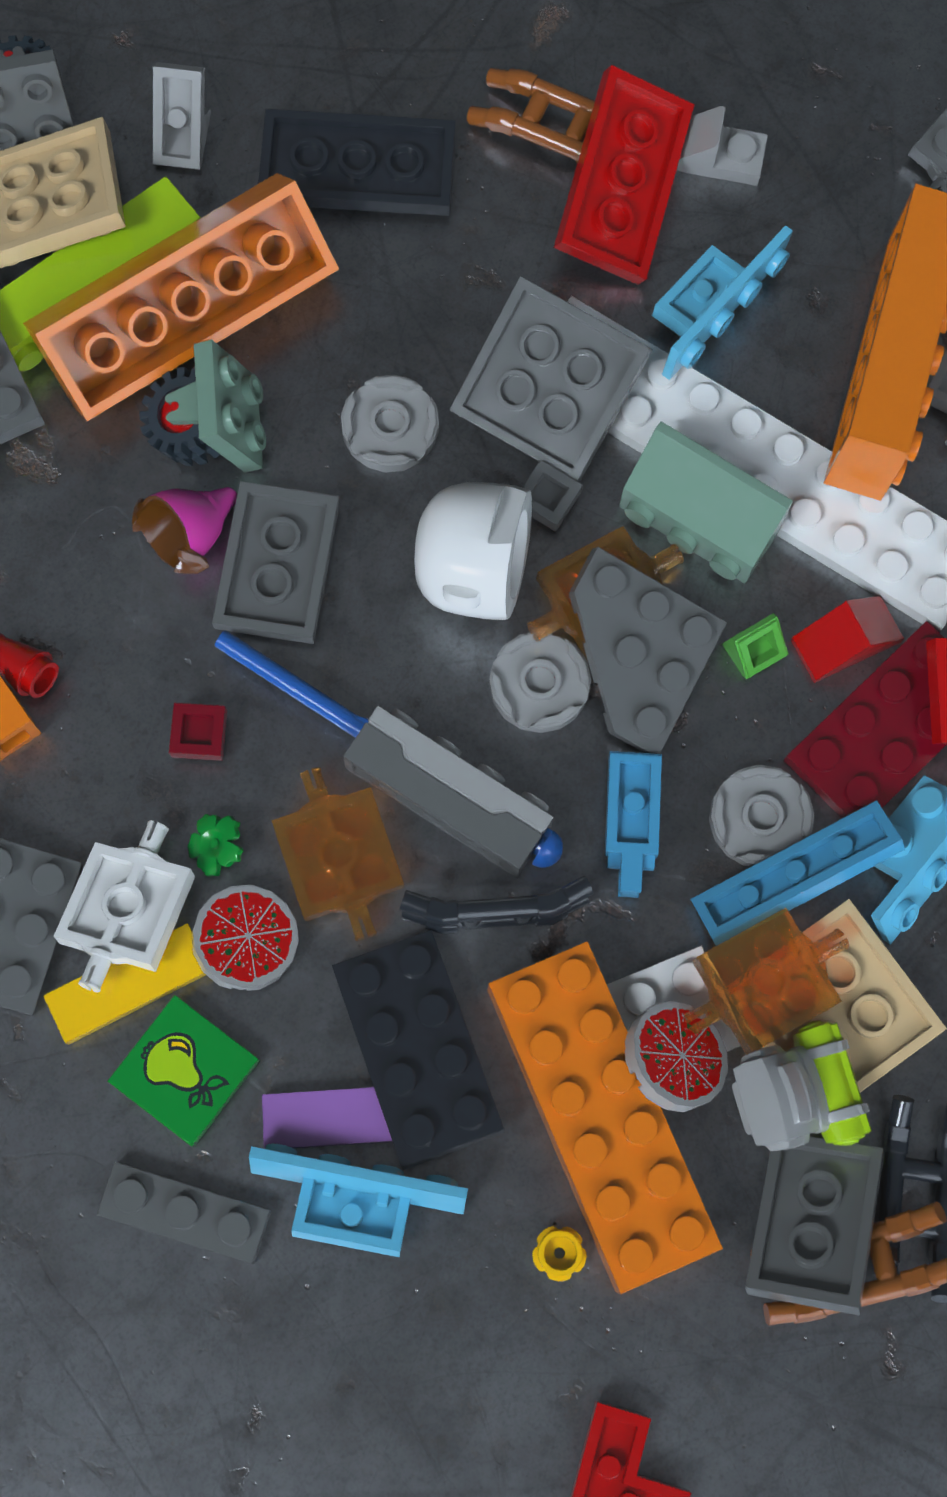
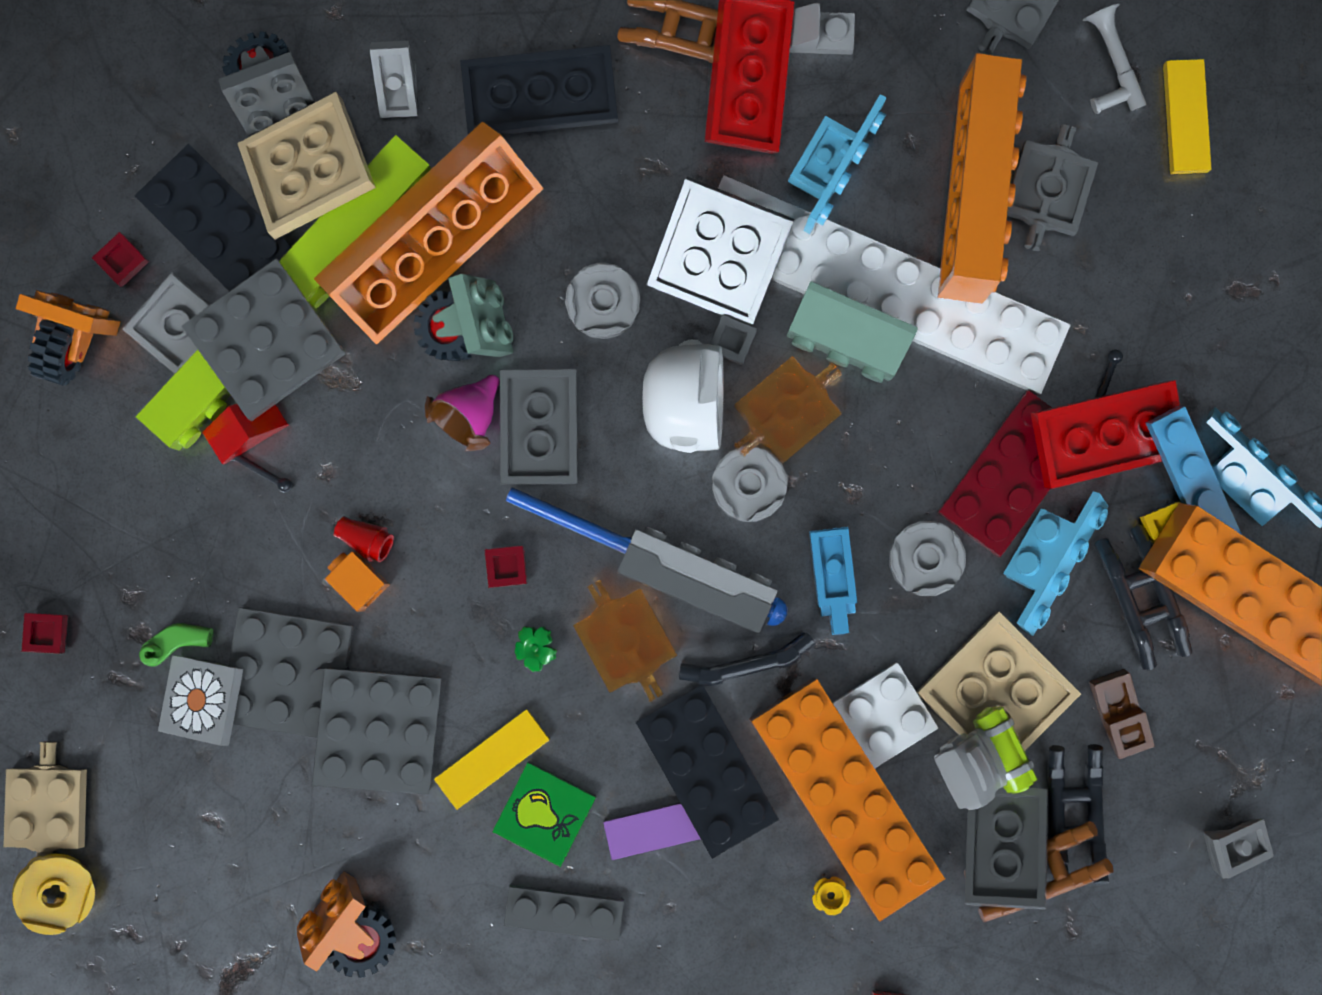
camera: 10 degrees left, 10 degrees up
white plate [53,820,195,993] -> none
tile [192,885,299,991] -> none
medium azure bracket [249,1144,468,1257] -> none
dark grey plate [569,547,727,754] -> none
tile [625,1001,728,1112] -> none
clear orange plate [684,908,849,1055] -> none
dark azure plate [691,800,905,949] -> none
bright green slope [722,613,789,679] -> none
red slope [791,596,904,683] -> none

